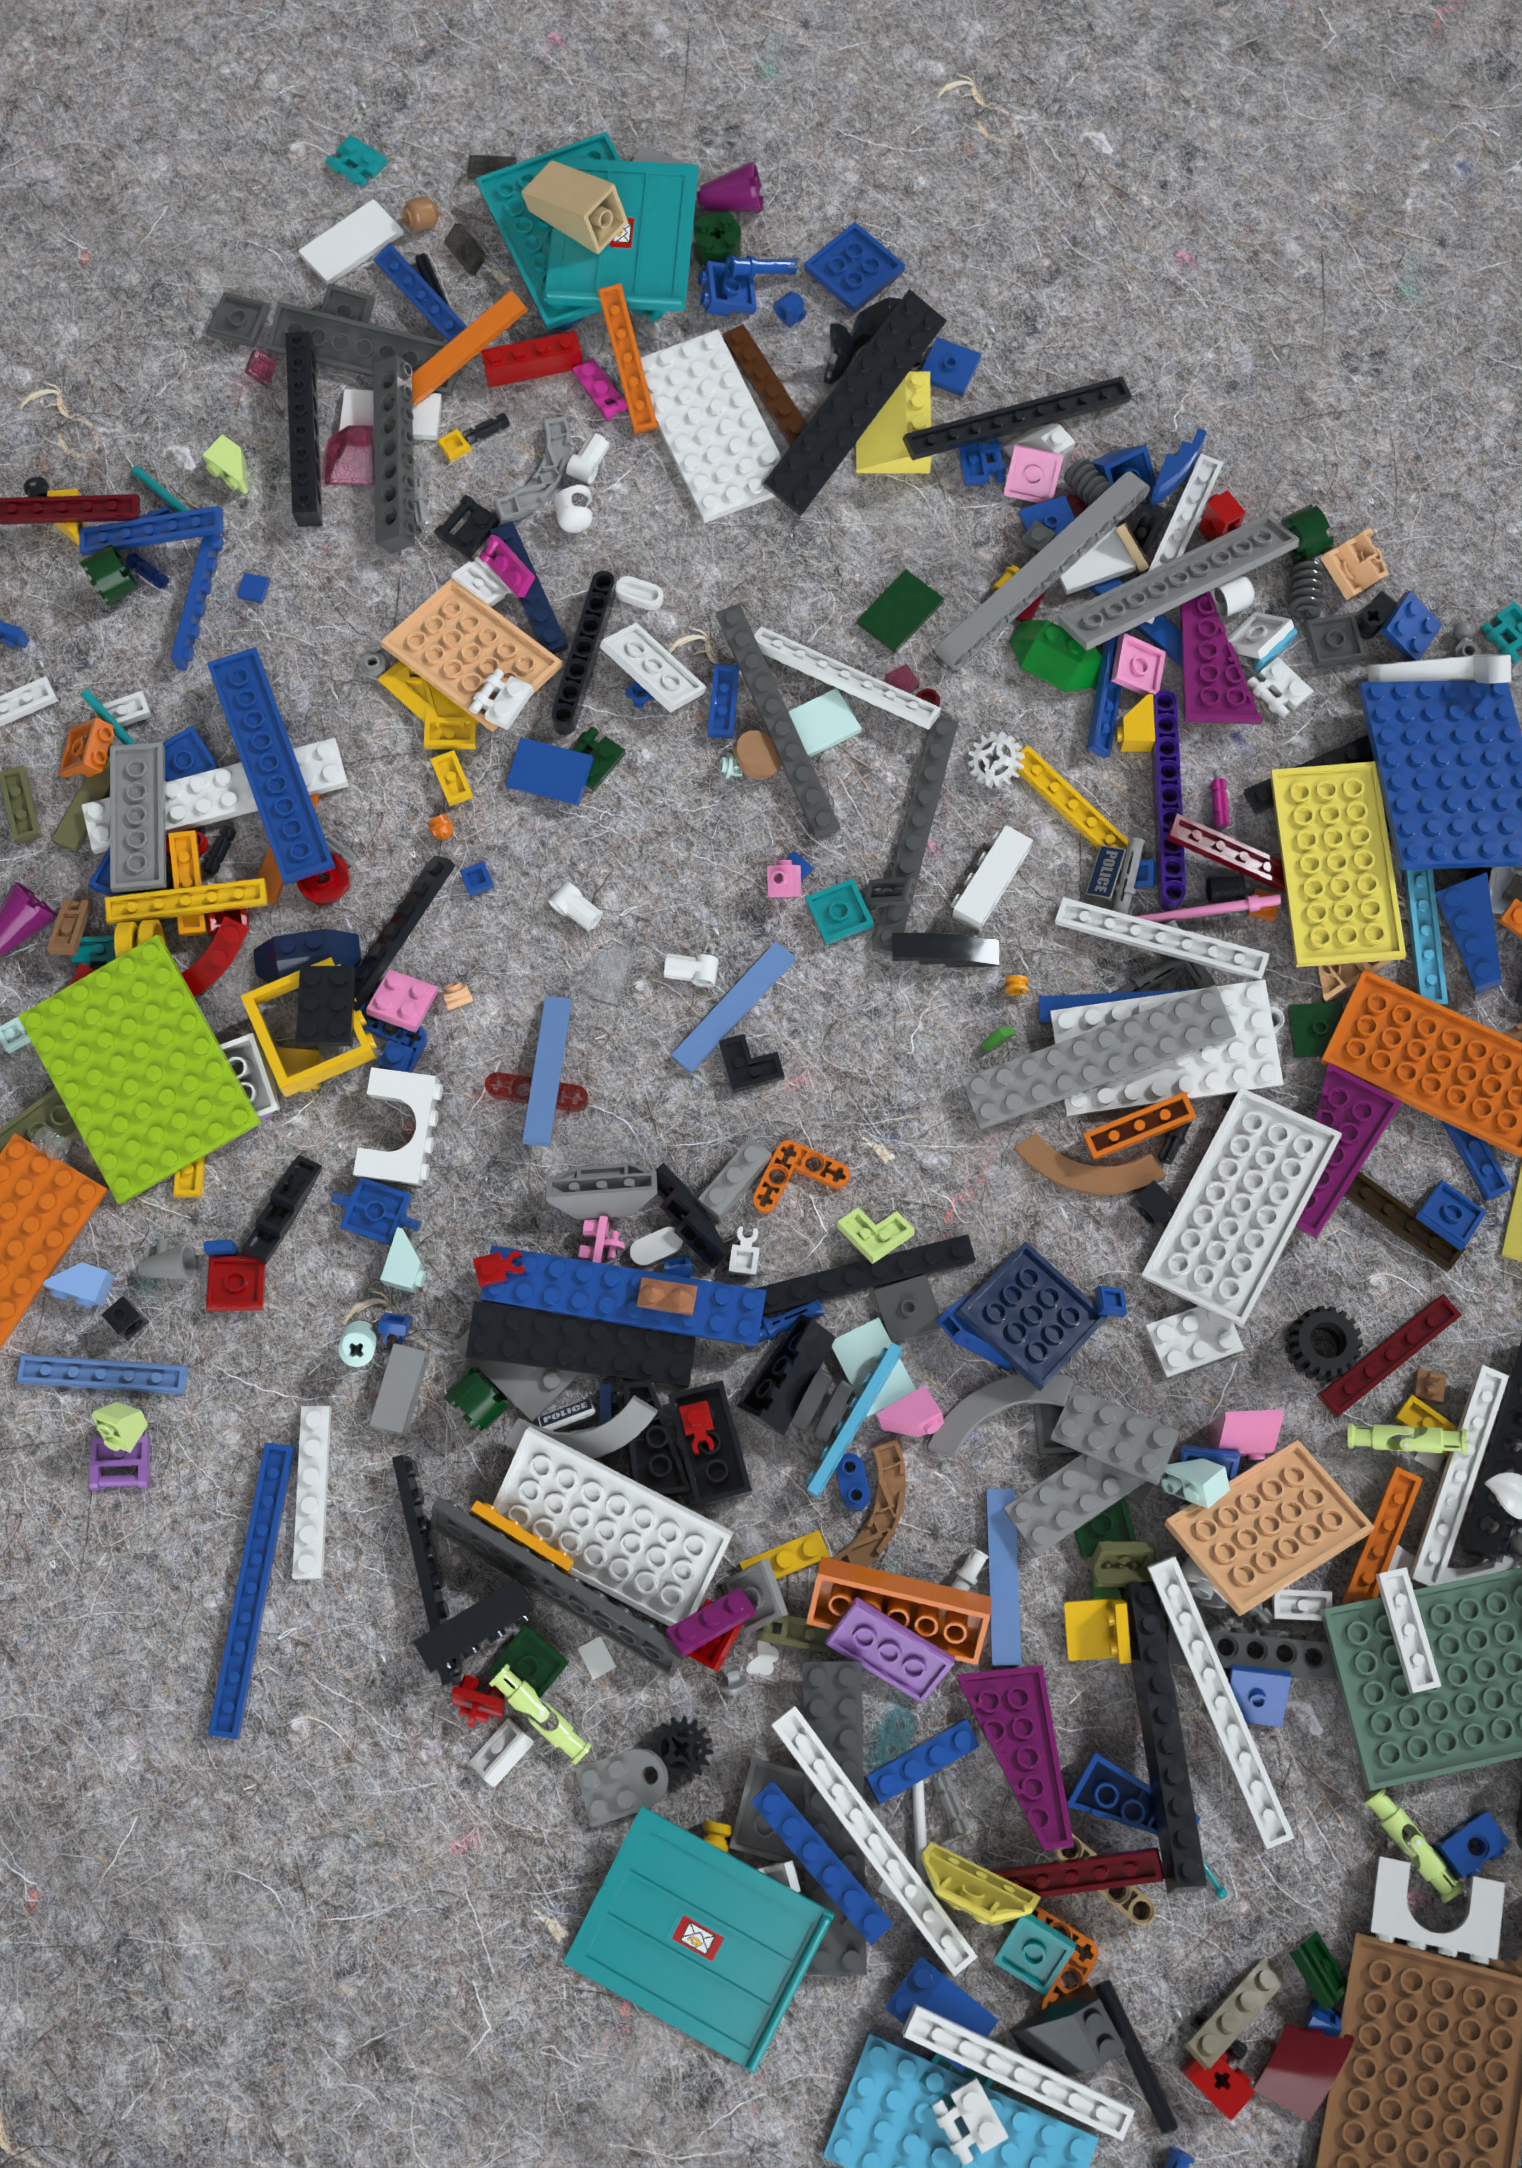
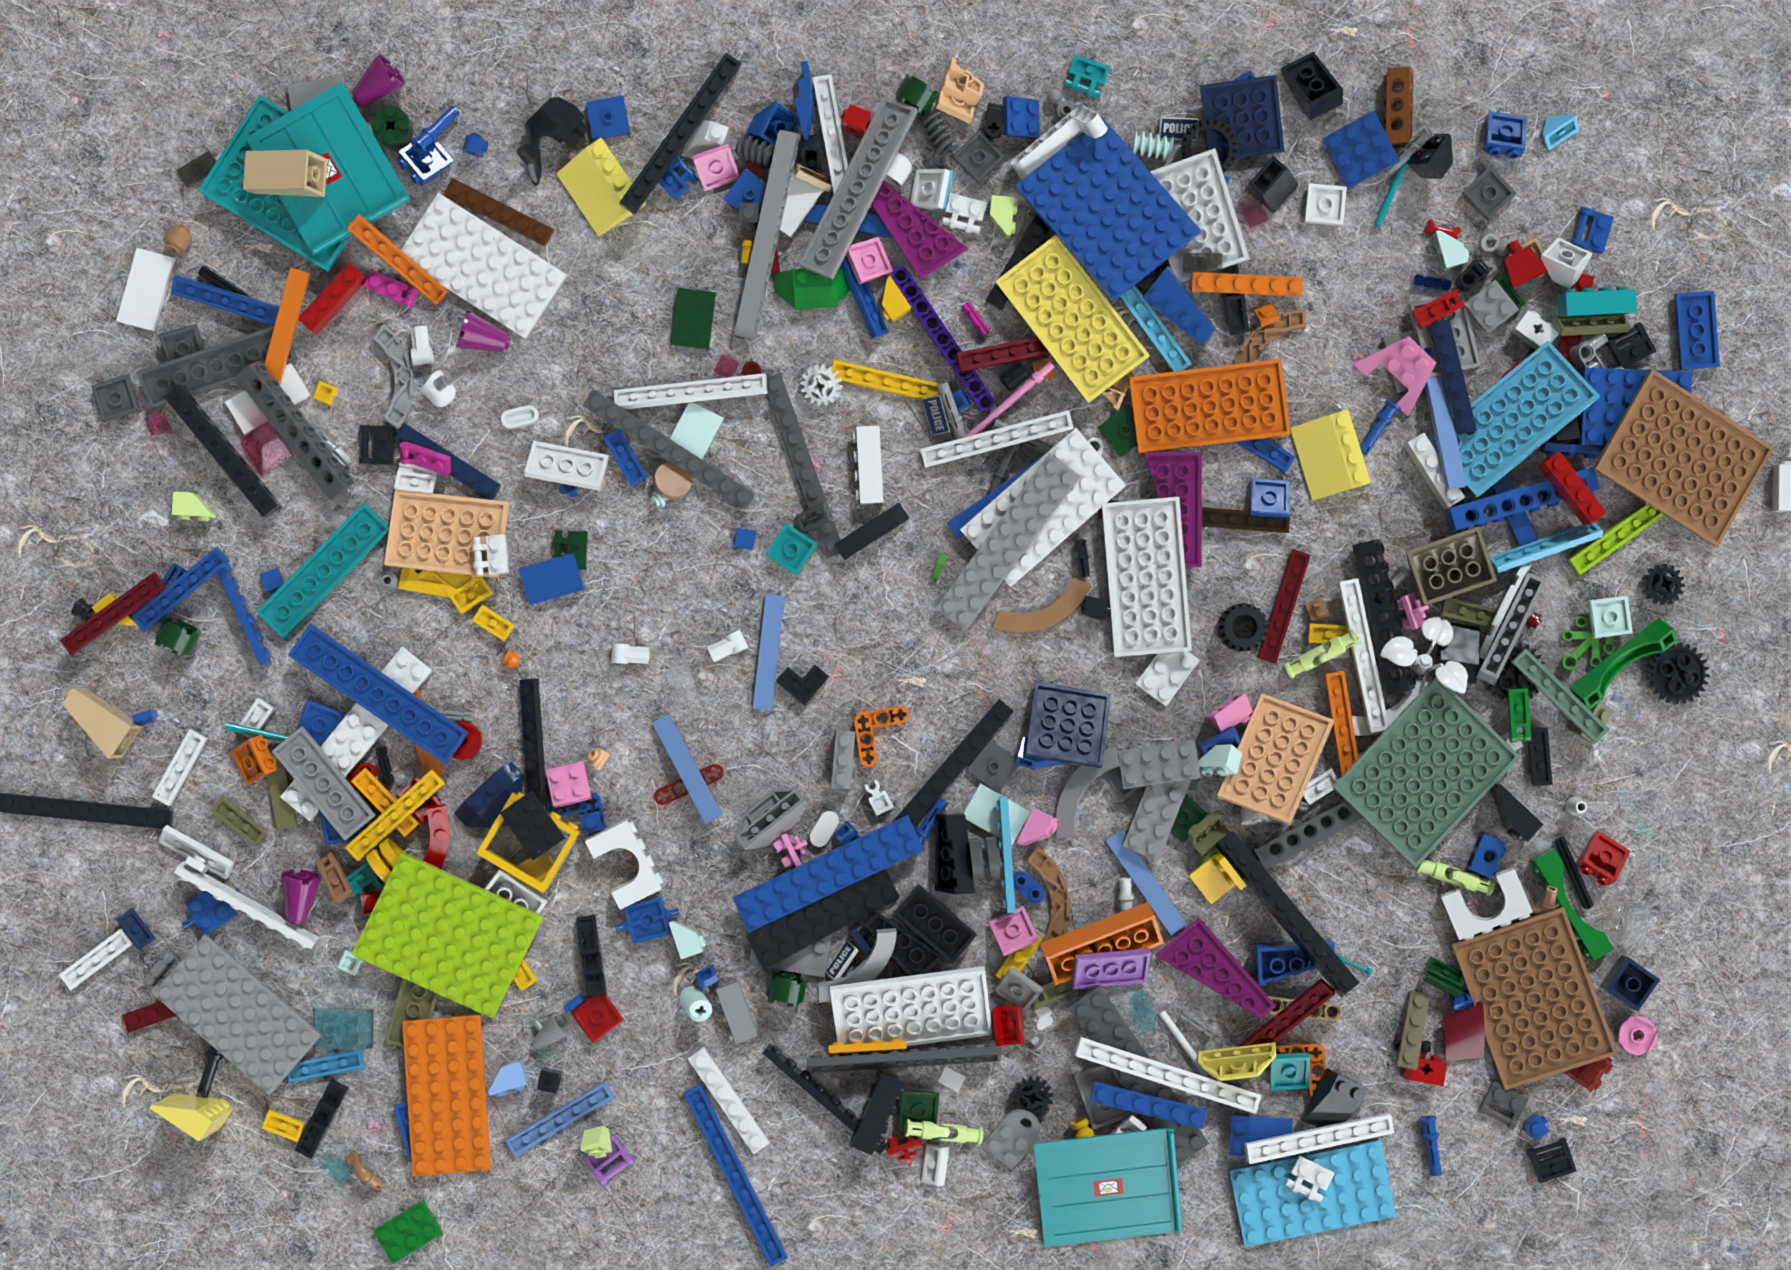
camera: 40 degrees left, 15 degrees up
clear wheel [31,1125,71,1162] -> none
clear blue axle [125,553,169,589] -> none
teal bar [131,466,189,512] -> none
teal plate [325,135,388,187] -> none
clear smoke plate [443,223,487,276] -> none
blue plate [460,862,494,897] -> none
black axle [463,413,510,445] -> none
red plate [473,1251,525,1288] -> none
black beam [551,571,616,735] -> none
nougat tile [637,1277,697,1316] -> none
black slope [655,1163,728,1269] -> none
magenta plate [666,1587,756,1657] -> none
red plate [679,1401,714,1455] -> none
black plate [762,289,947,516] -> none
bright pink brick [767,860,801,898] -> none
blue plate [804,222,905,313] -> none
yellowish green plate [837,1207,915,1264] -> none
blue plate [864,1719,980,1804] -> none
light orange bush [1005,975,1029,995] -> none
orange brick [1082,1091,1197,1162] -> none
blue tile [1094,1285,1127,1318] -> none
black axle [1095,1980,1178,2135] -> none
white plate [1147,1556,1294,1849] -> none
plate [1228,1664,1292,1727] -> none
white plate [1375,1567,1441,1693] -> none
none -> teal plate [256,502,390,639]
none -> magenta cone [456,310,511,352]
none -> yellowish green slope [989,195,1018,239]
none -> bright pink plate [989,906,1039,956]

